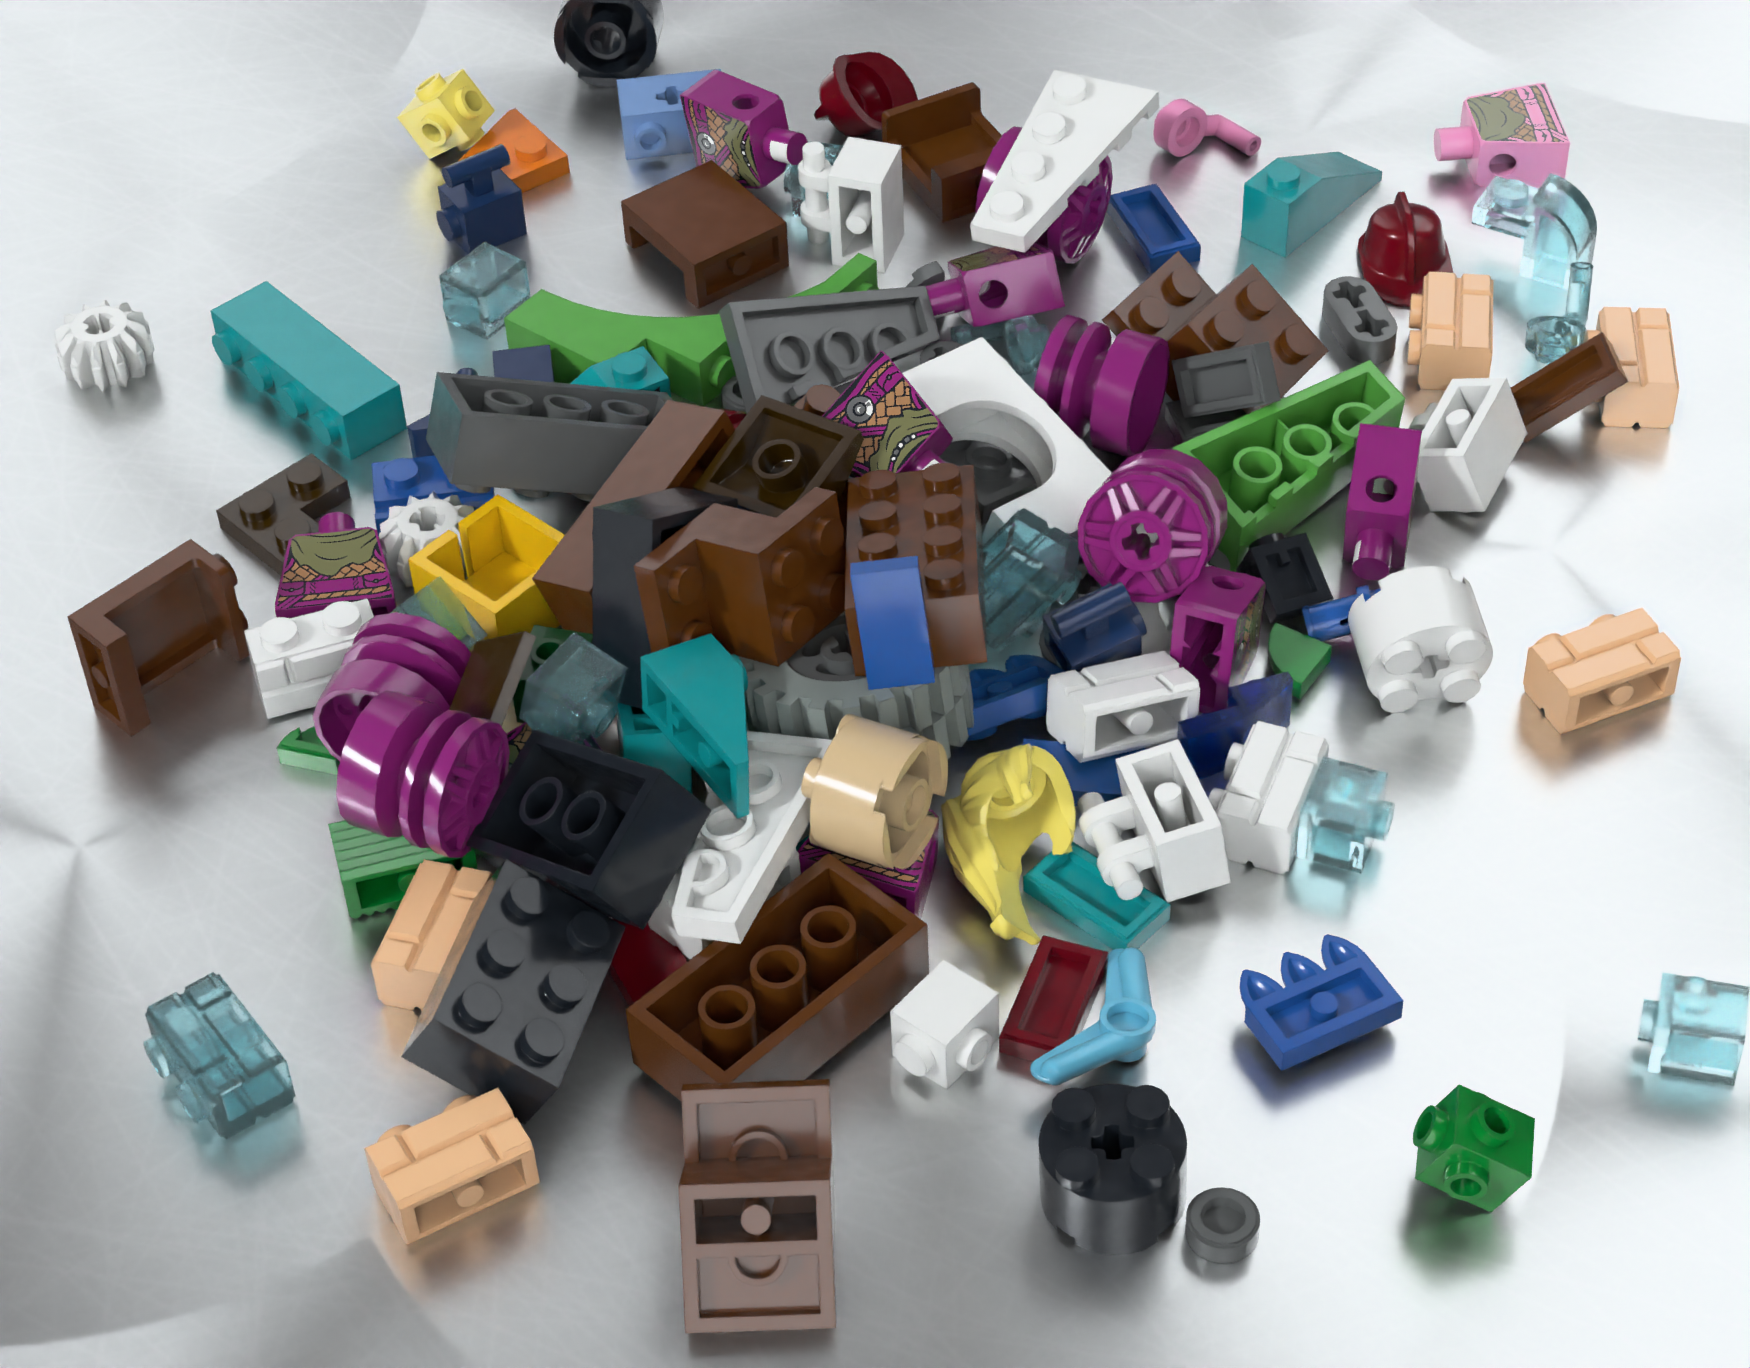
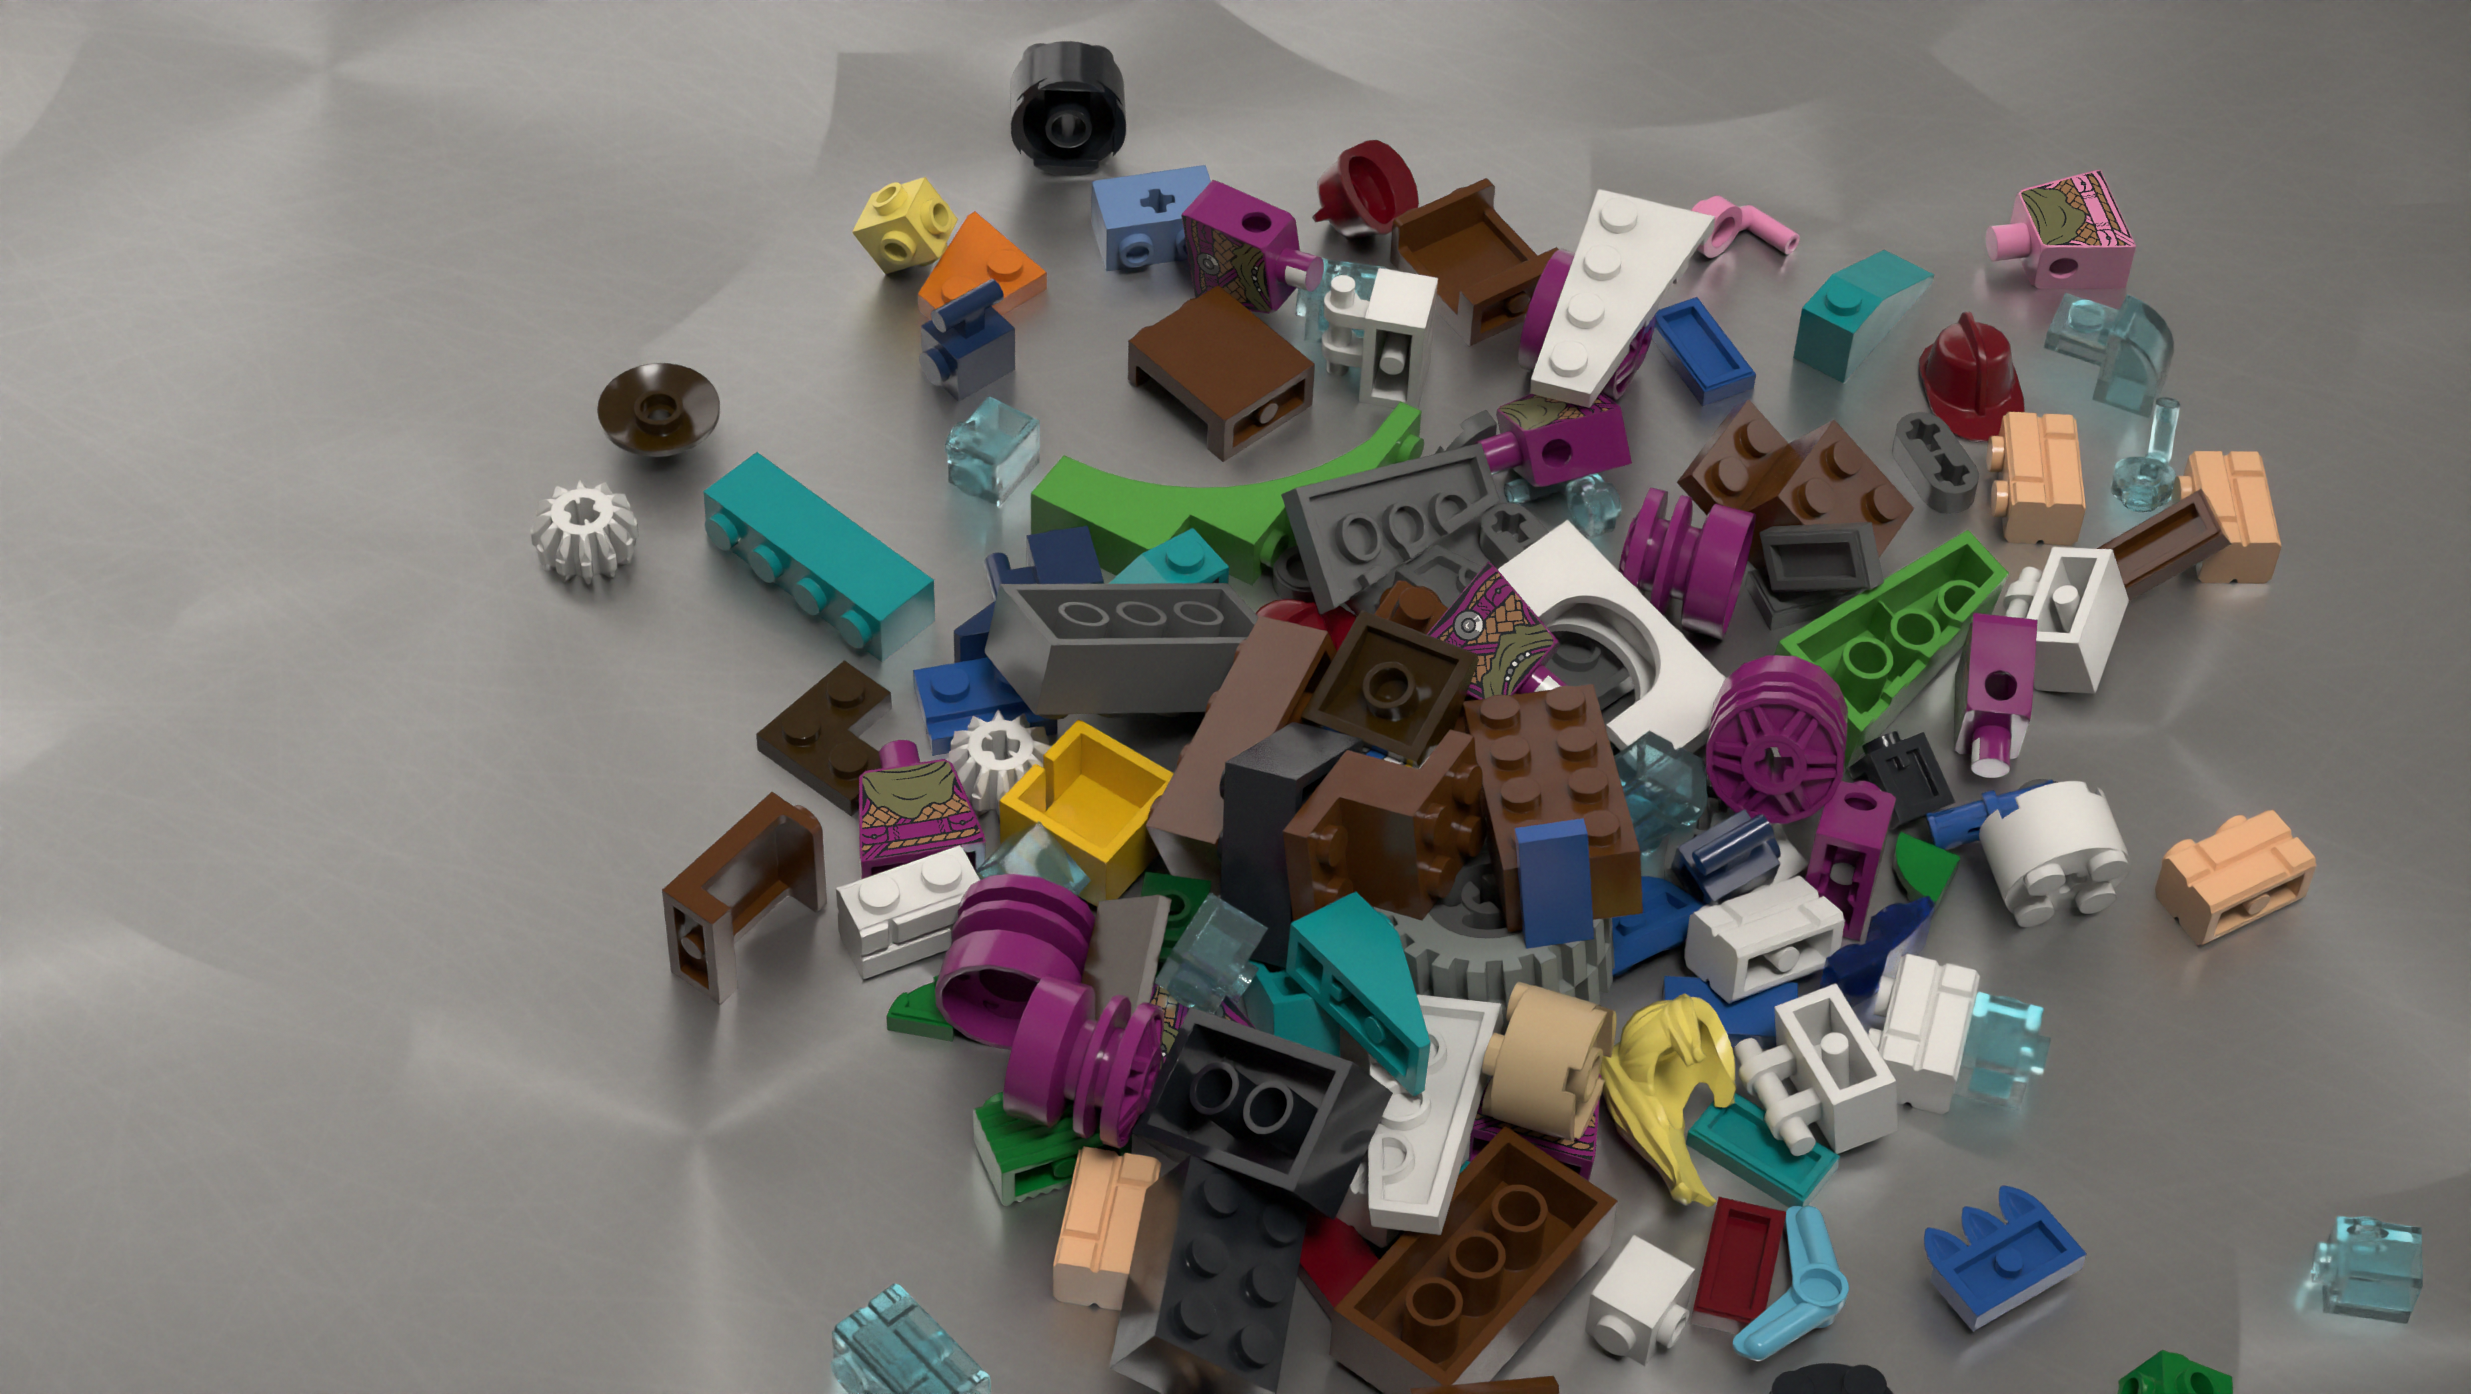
camera: 10 degrees left, 5 degrees up
none -> dark brown dish [597,363,720,457]

